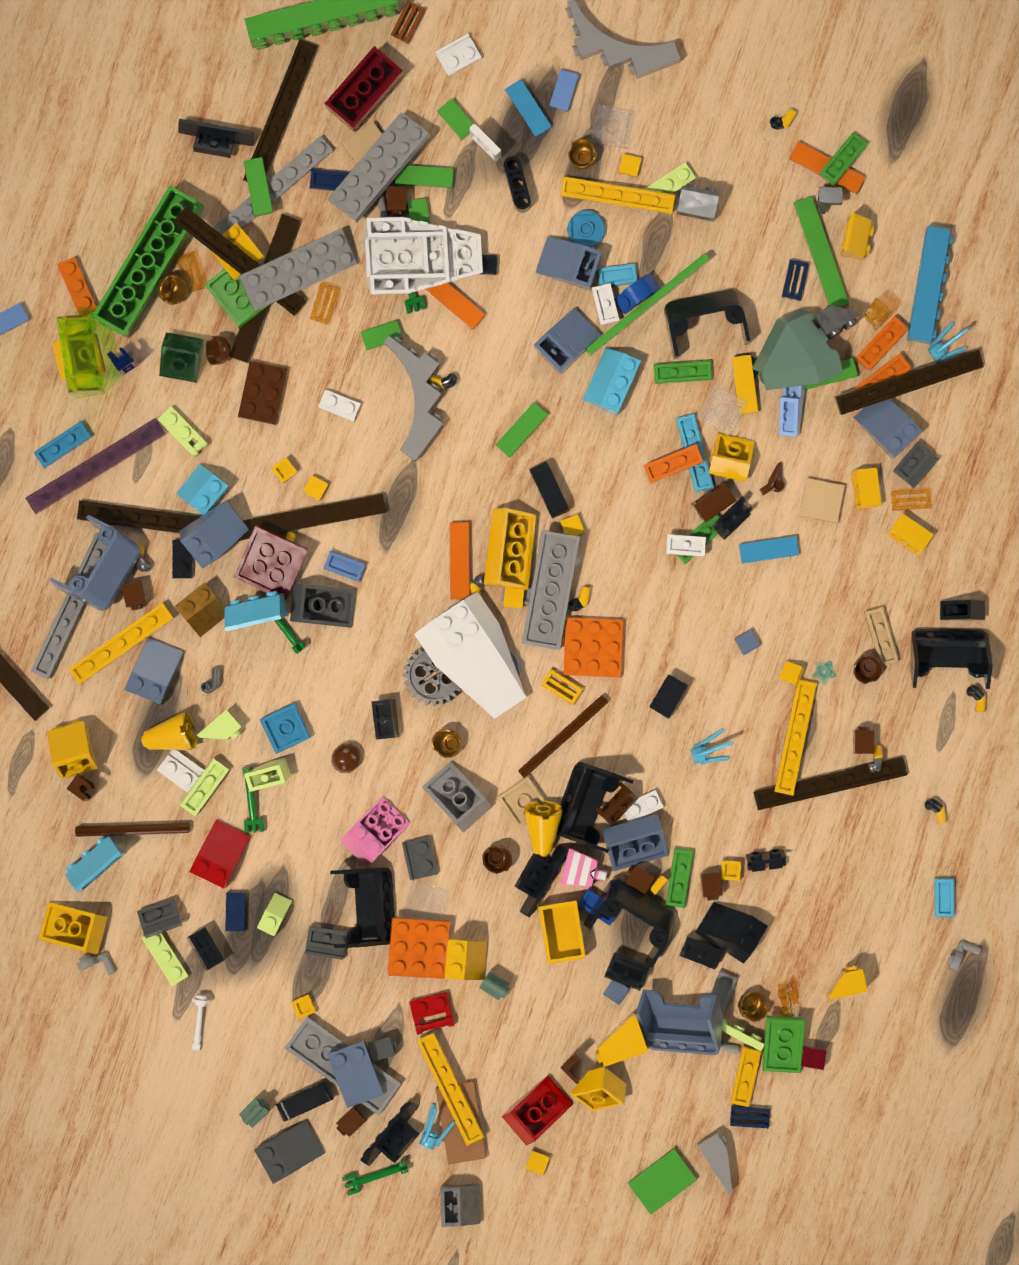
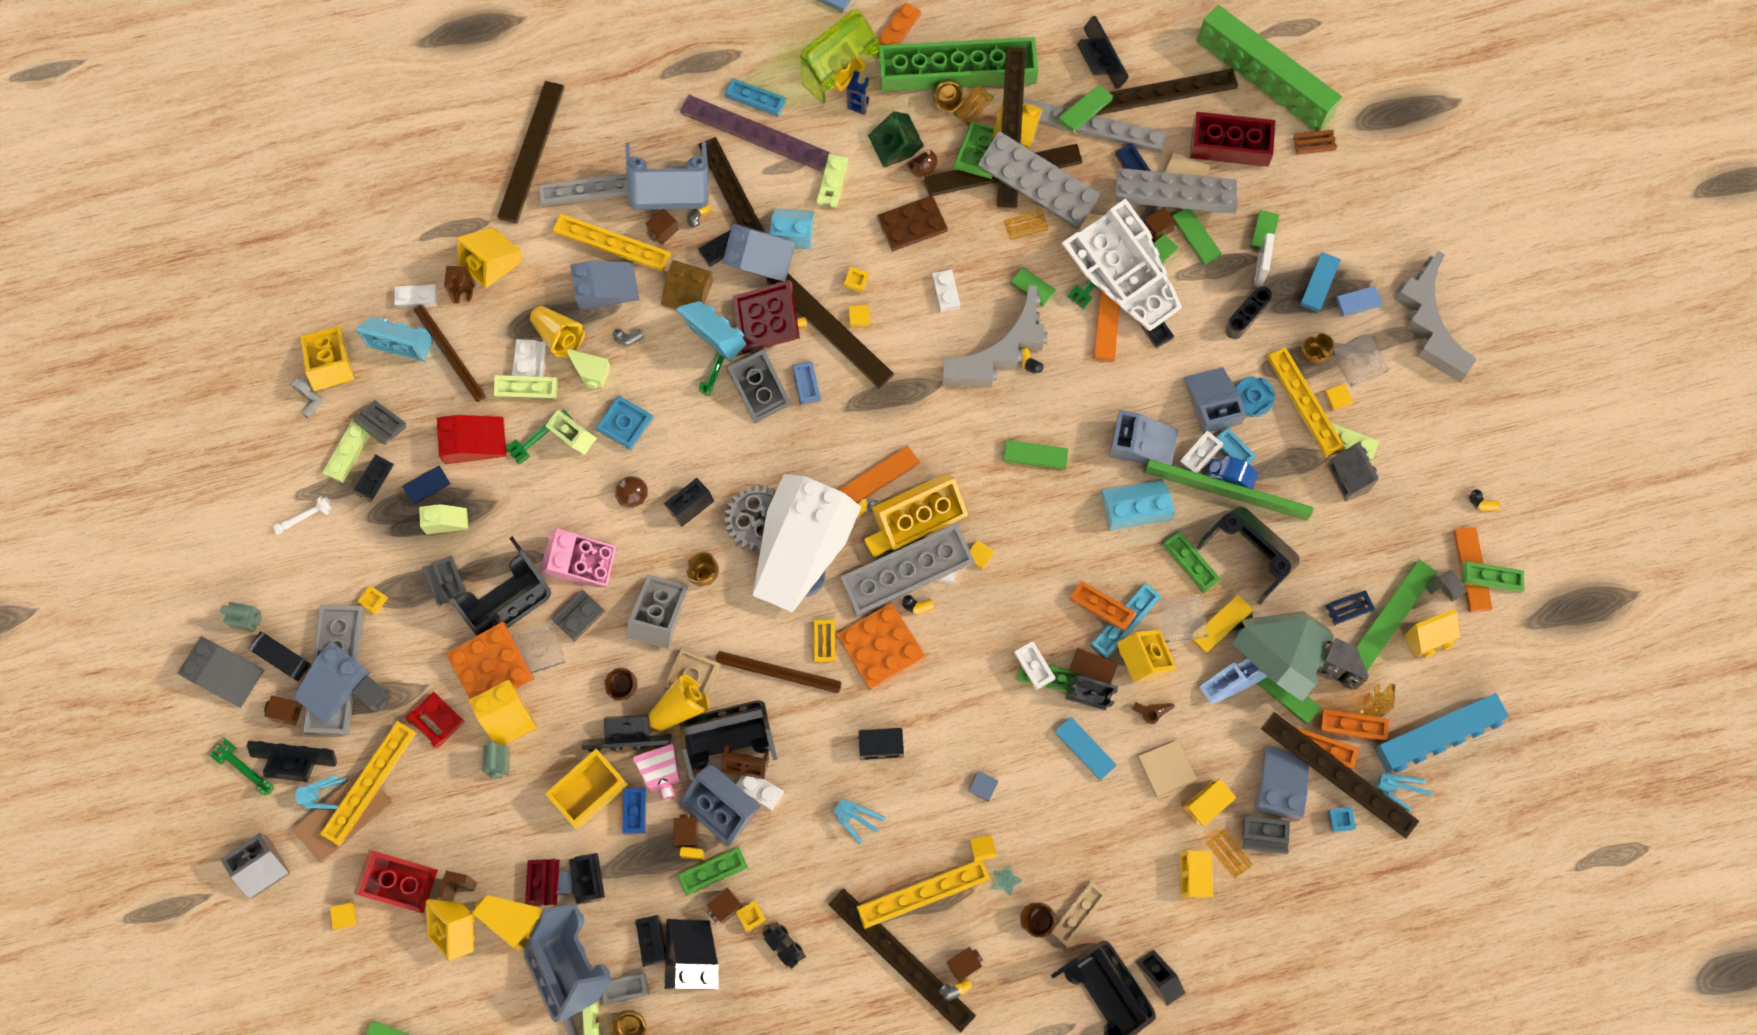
camera: 55 degrees right, 15 degrees down
white plate [435,34,482,77] -> none
black beam [529,461,570,519] -> none
black windscreen [583,878,675,968] -> none
none -> white plate [394,284,437,308]
none -> dark red plate [525,859,560,906]
none -> dark azure plate [1328,807,1356,833]

